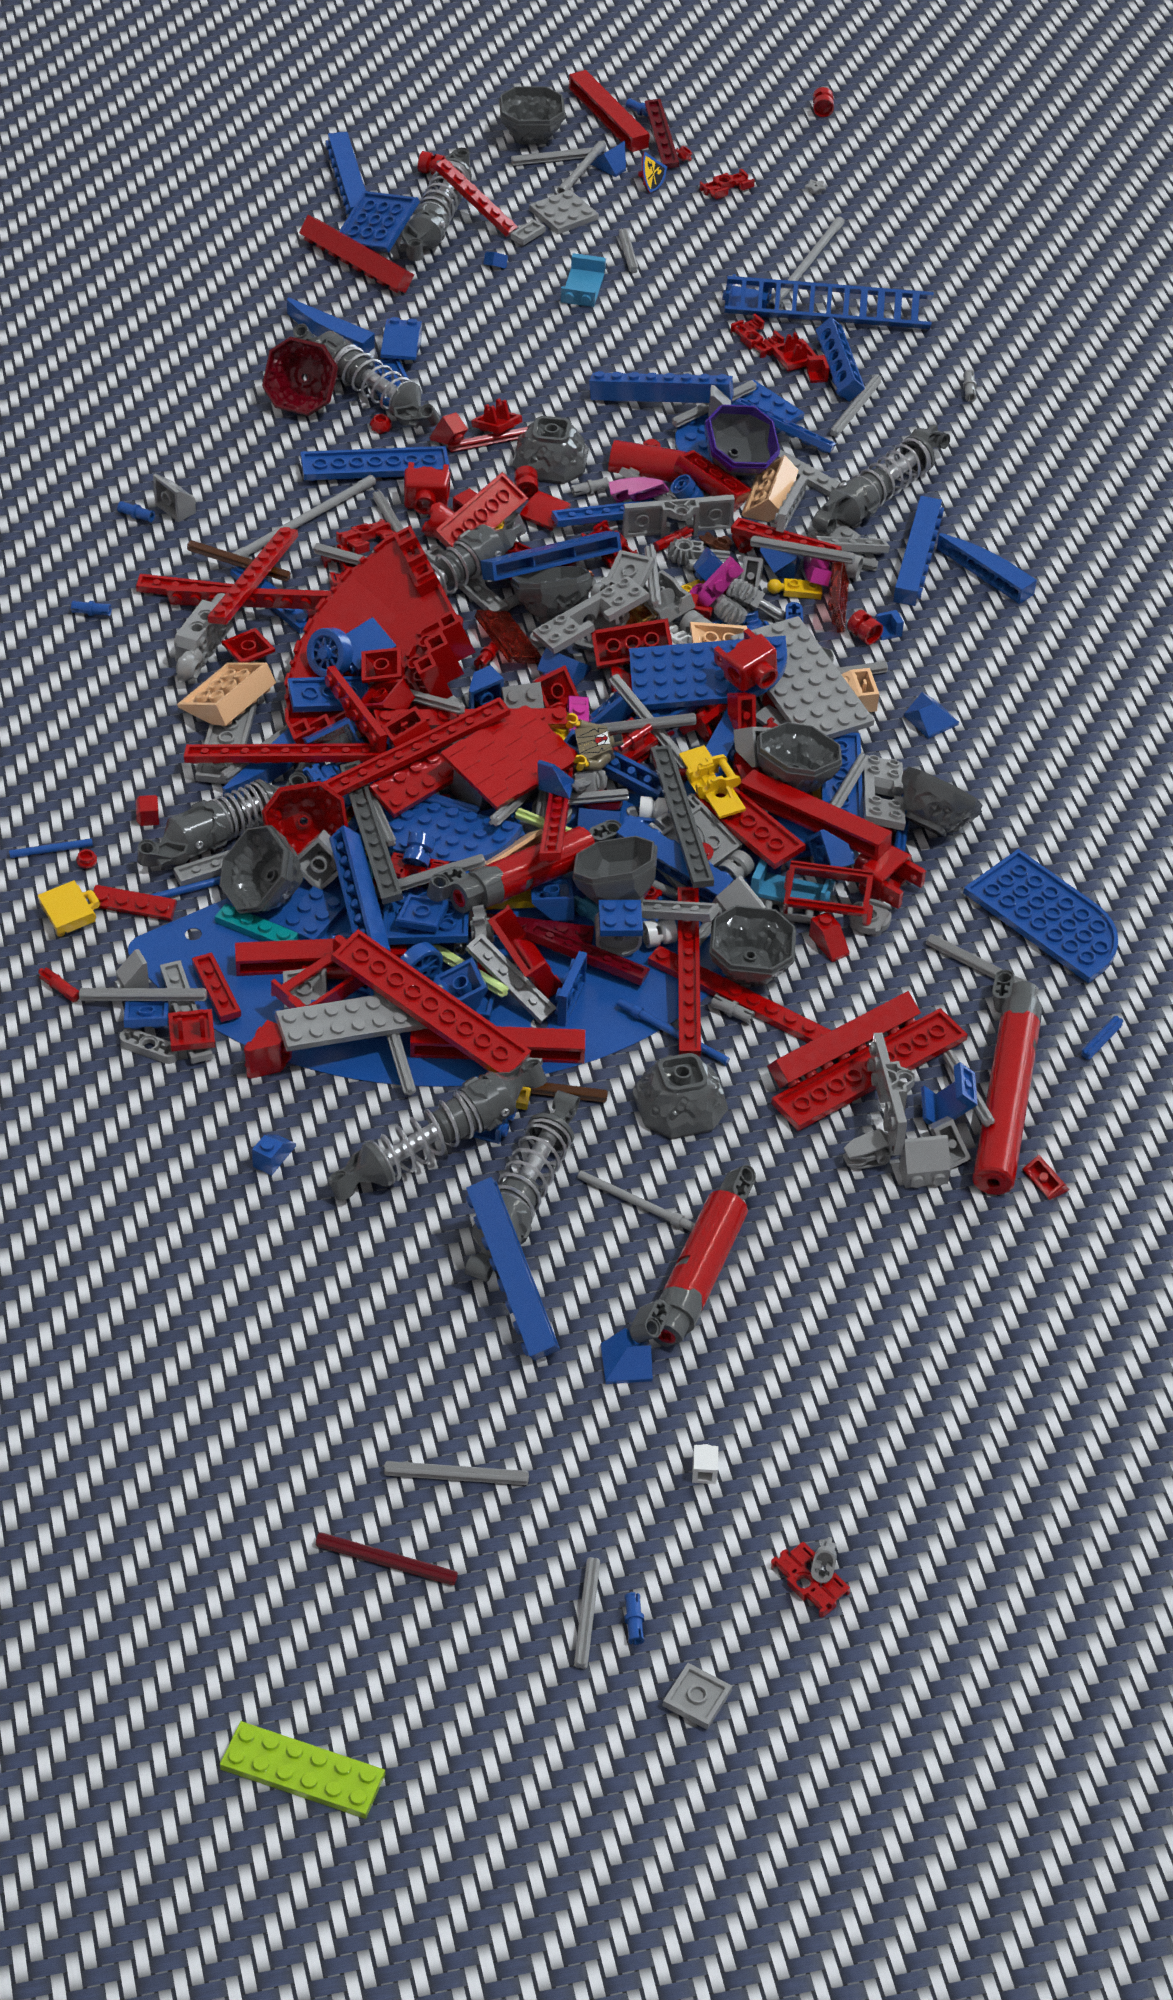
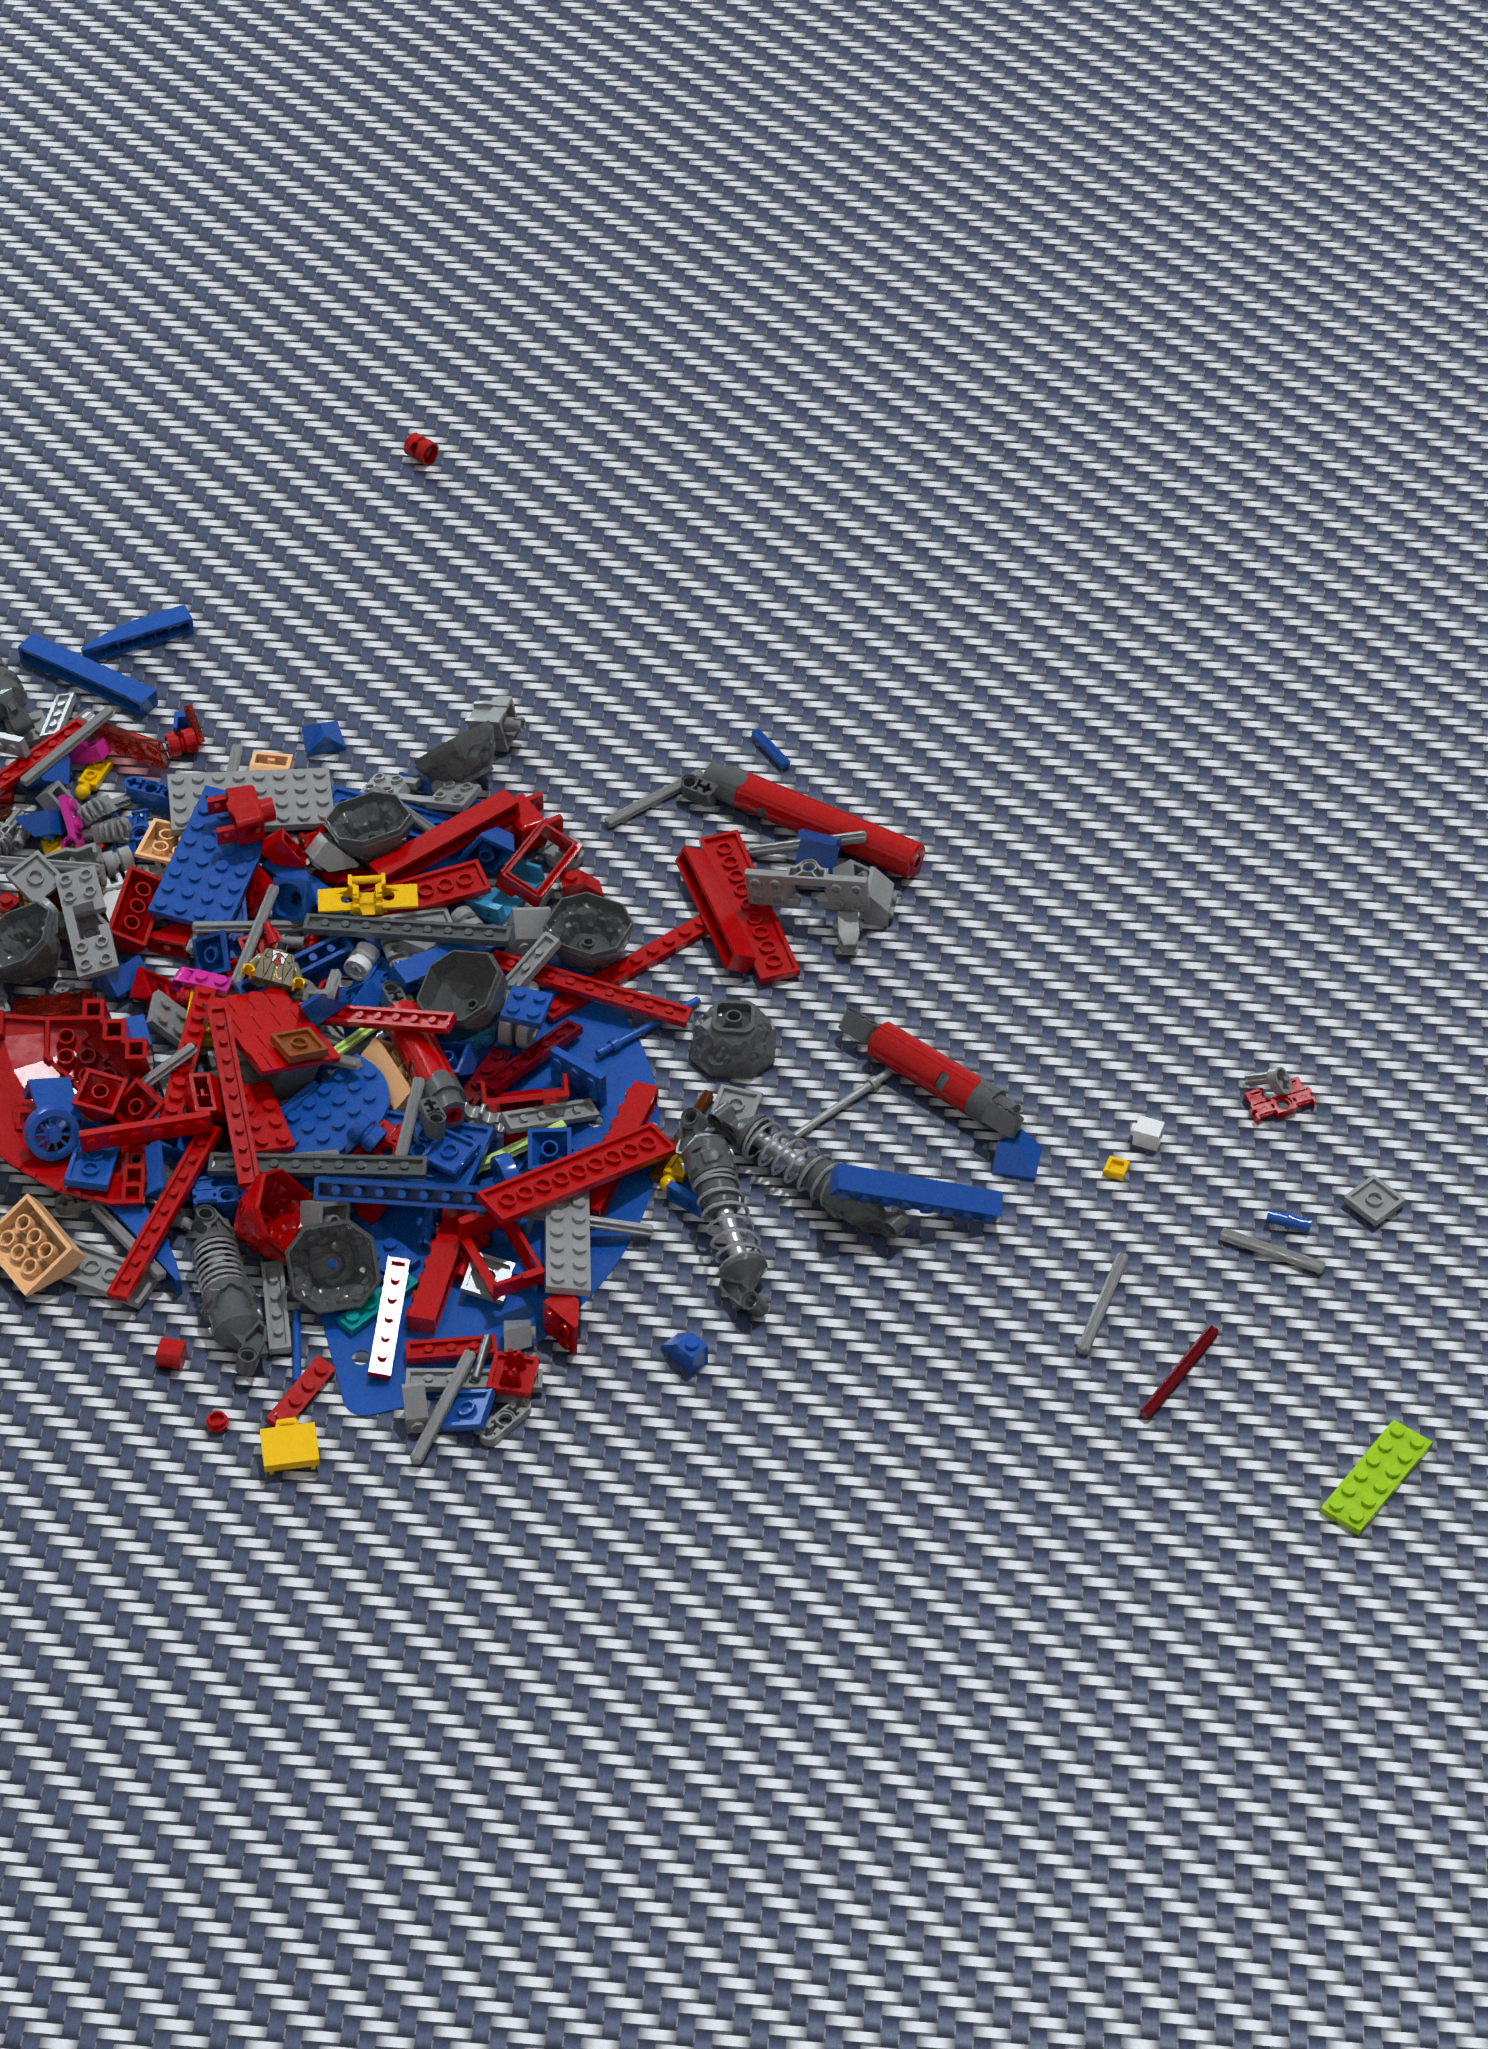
camera: 70 degrees left, 0 degrees up
blue bar [9,838,93,858] -> none
red piece [38,967,79,1002] -> none
light grey pin [711,994,755,1024] -> none
blue plate [963,849,1118,983] -> none
red slope [1023,1155,1070,1200] -> none
none -> clear red piece [183,704,205,744]
none -> dark orange plate [270,1027,329,1064]
none -> blue piece [272,877,316,922]
none -> plate [368,1256,410,1380]
none -> light grey piece [465,696,526,752]
none -> flat silver piece [471,1334,492,1382]
none -> light grey slope [504,1320,536,1352]
none -> light grey plate [710,1084,763,1119]
none -> yellow tile [1102,1156,1130,1181]

